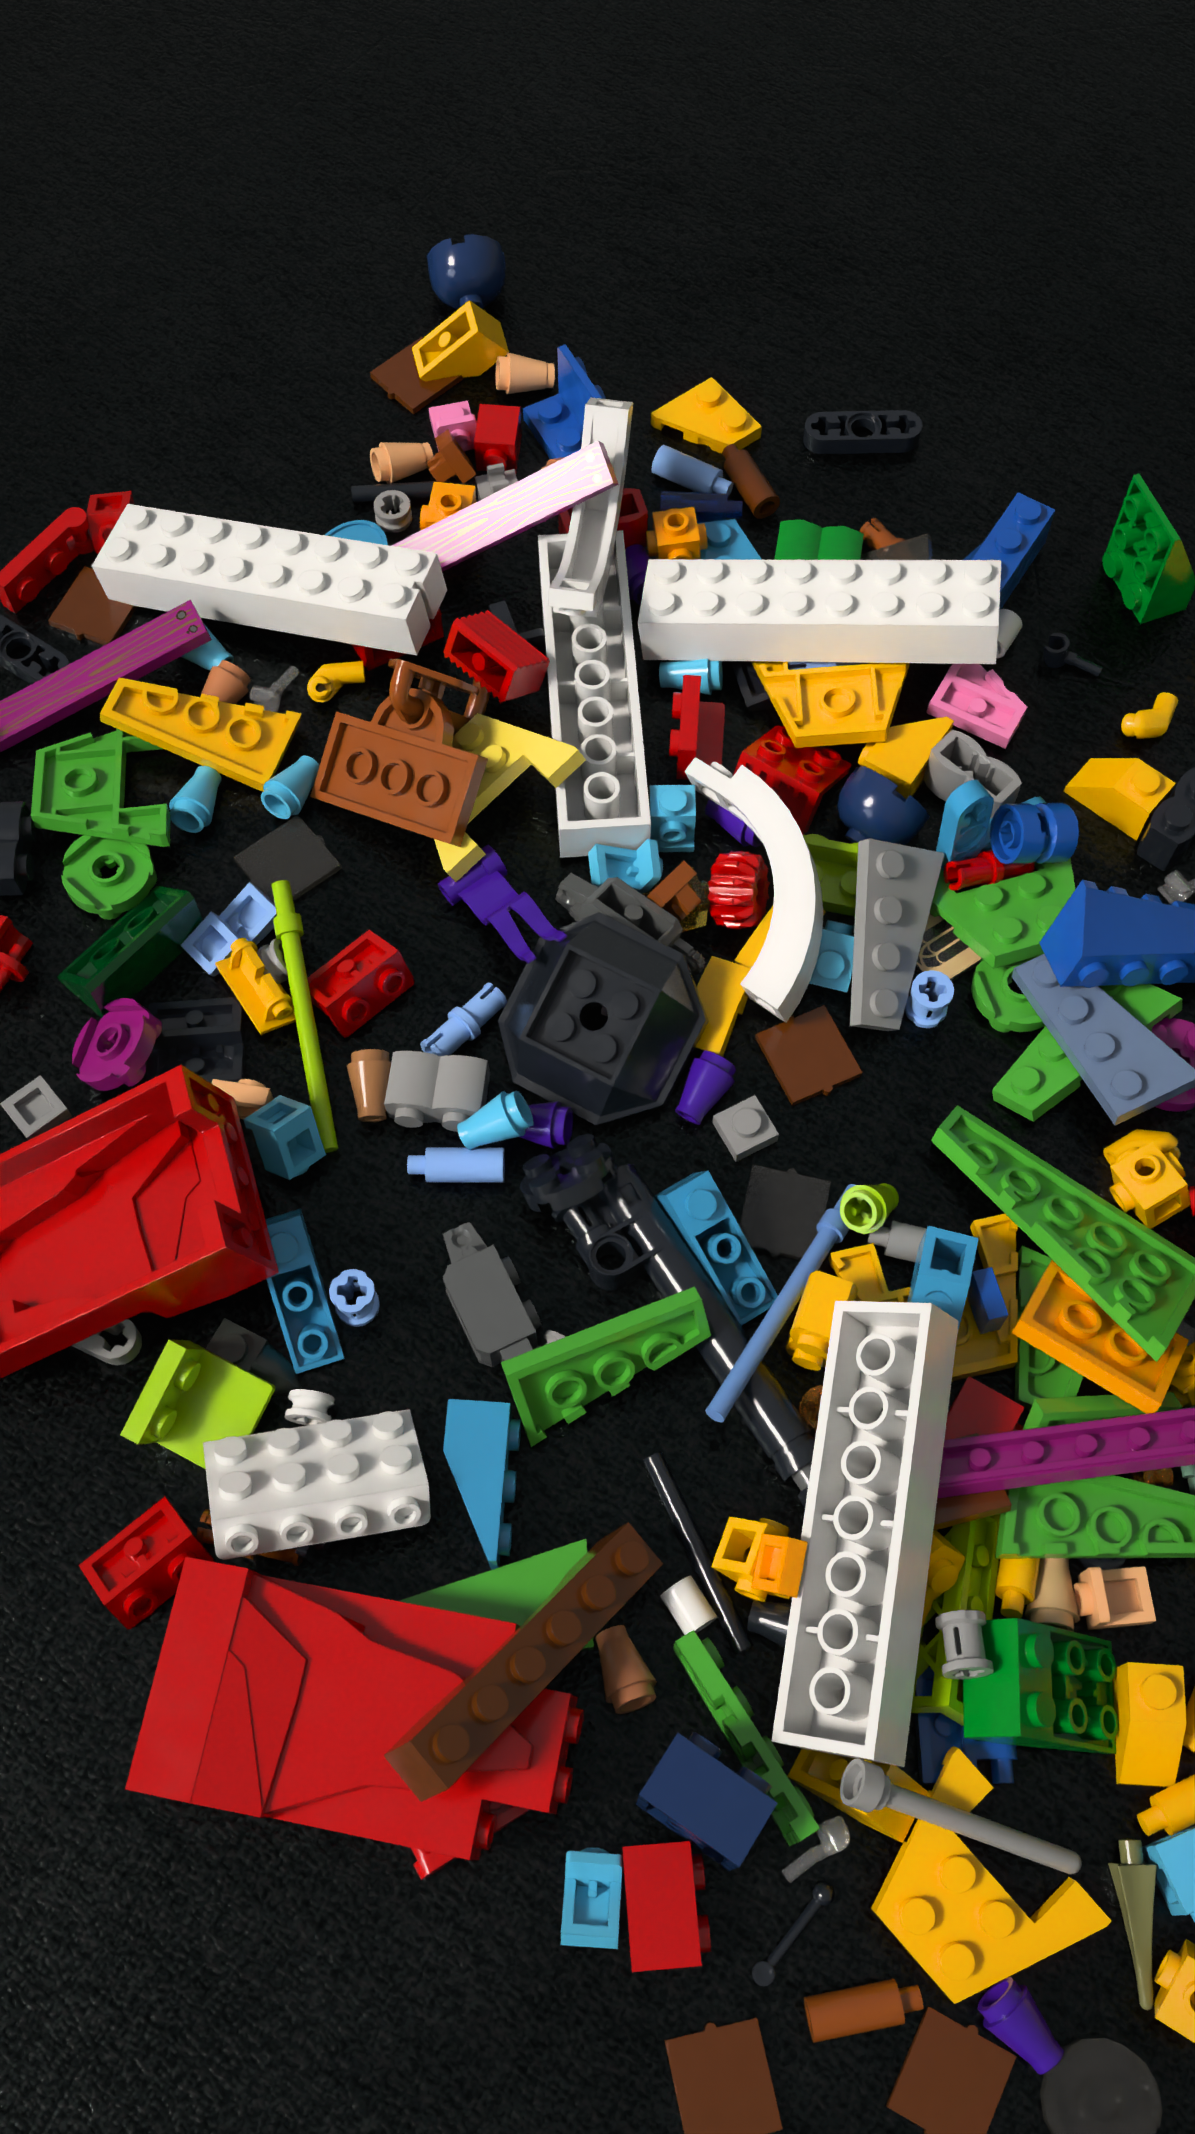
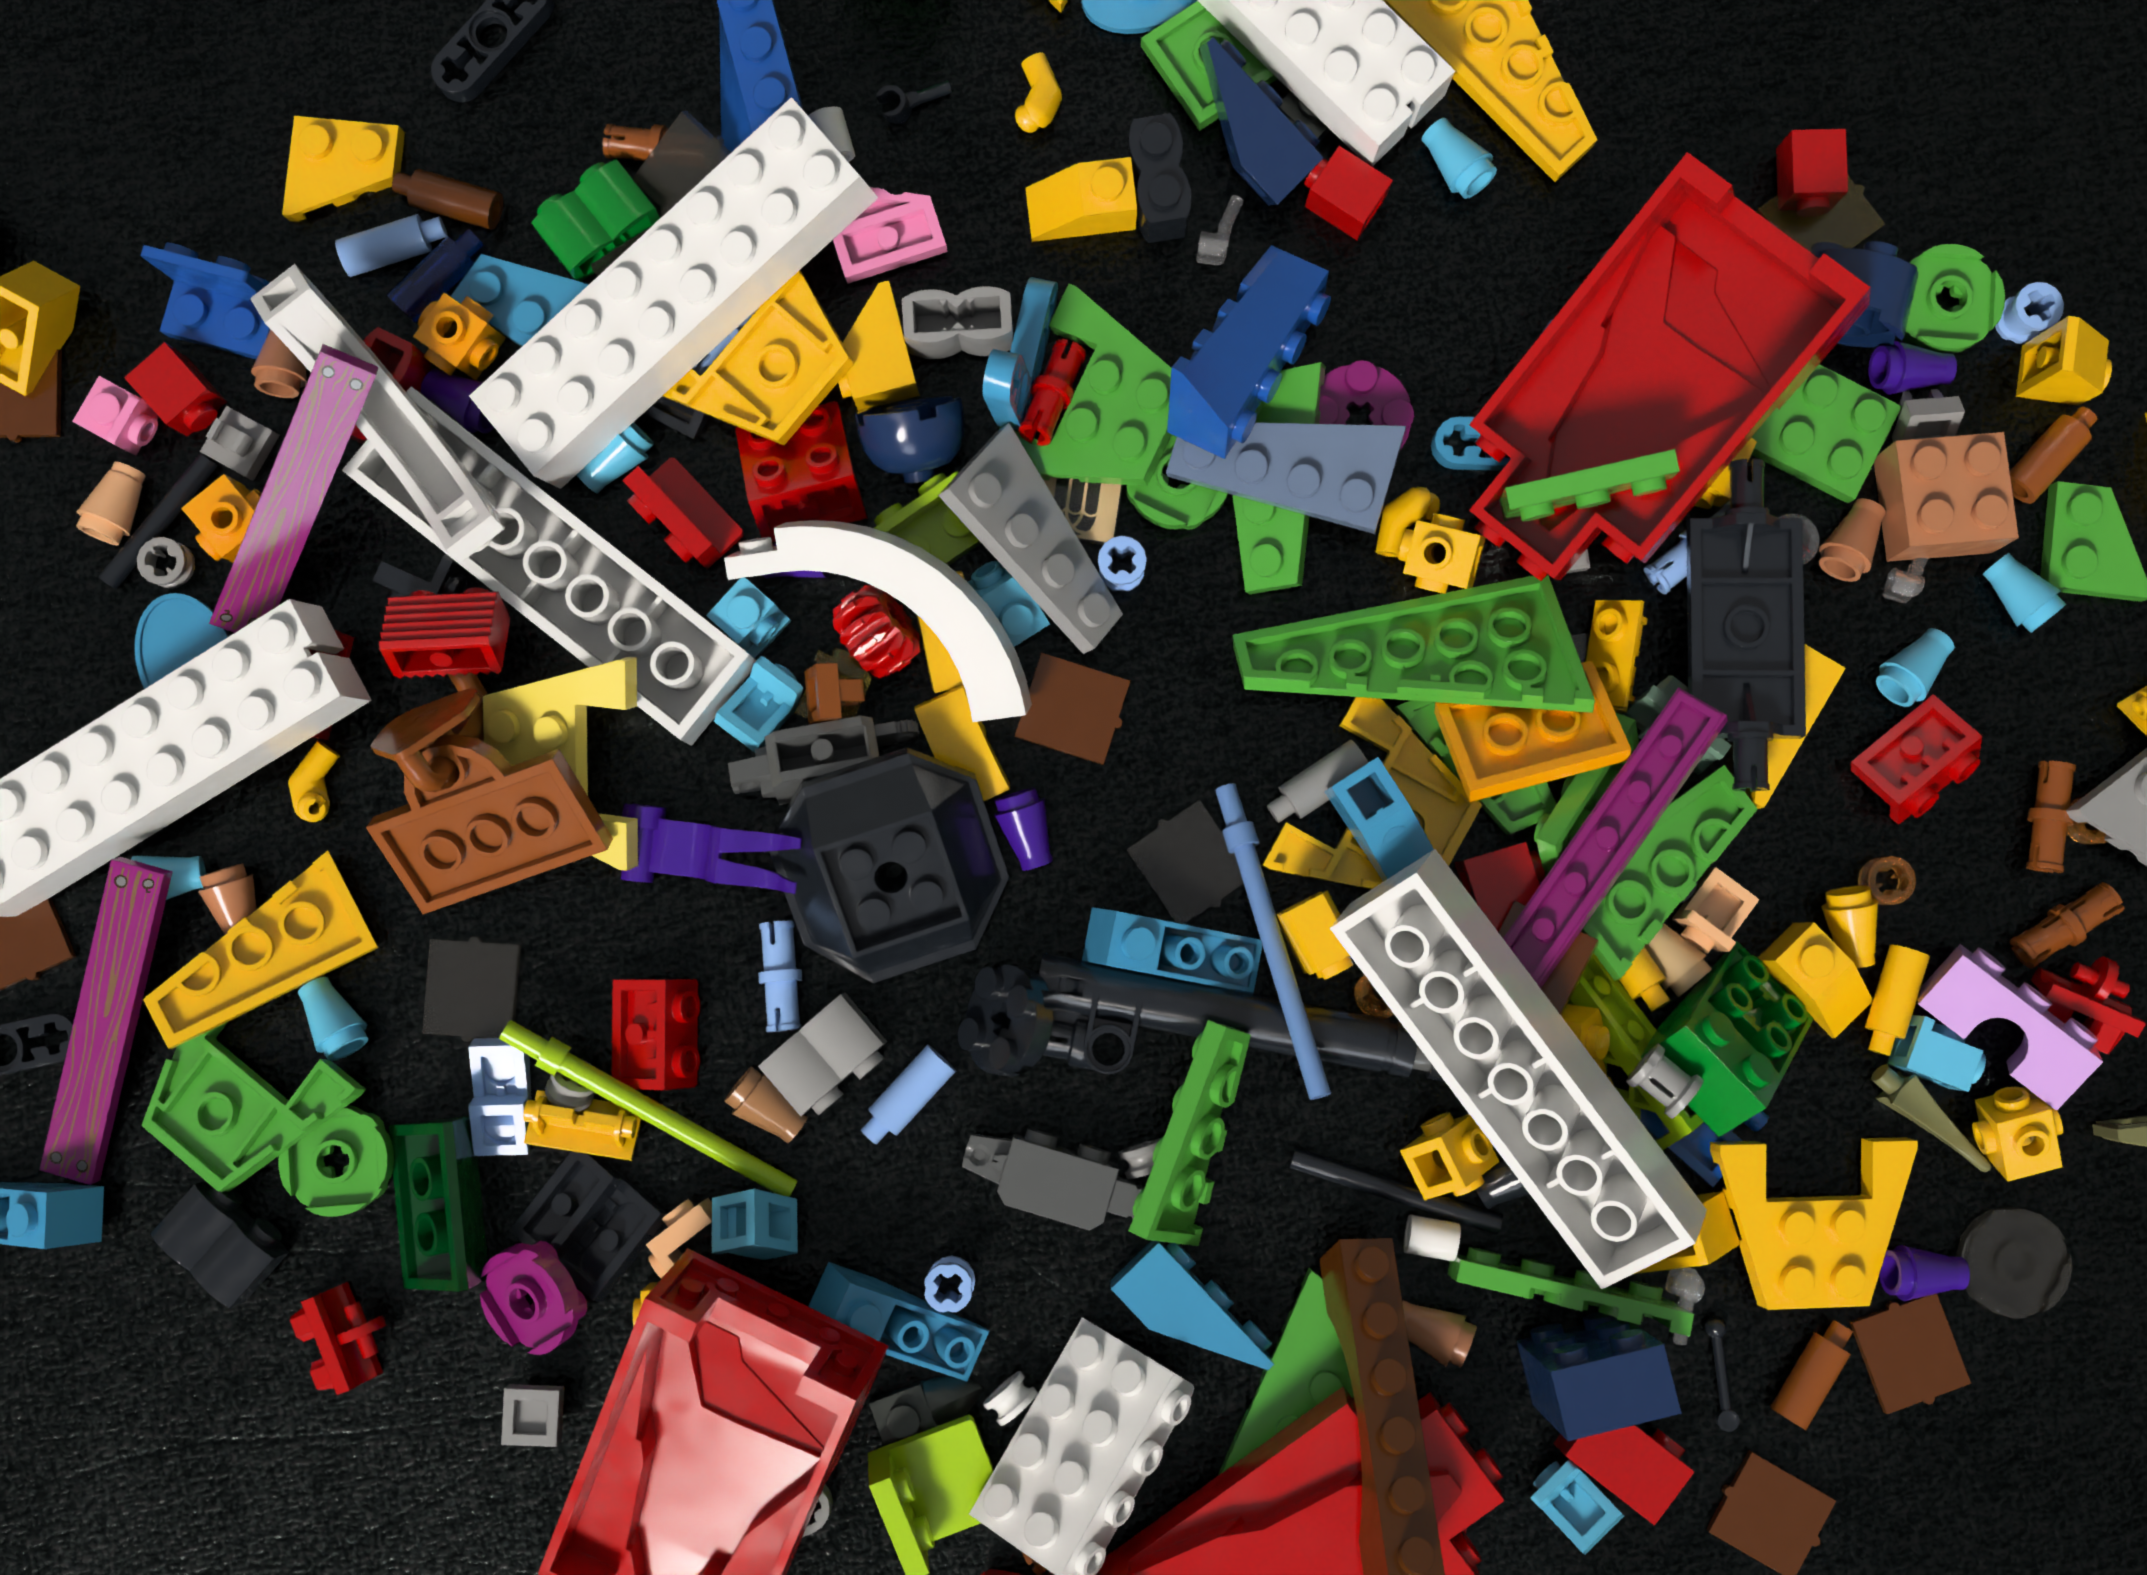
camera: 45 degrees left, 20 degrees up
clear hand [249,666,299,712] -> none
medium azure cone [261,755,320,819] -> none
dark orange tile [426,429,476,484] -> none
medium azure cone [457,1091,533,1150] -> none
light nougat cone [495,352,555,395] -> none
dark purple cone [519,1101,573,1149] -> none
light grey plate [712,1095,779,1162] -> none
light orange tile [751,1533,808,1598] -> none
lime cone [840,1183,899,1234] -> none
light grey piece [840,1758,1082,1874] -> none
blue tile [967,1267,1009,1334] -> none
blue wheel [990,803,1079,864] -> none

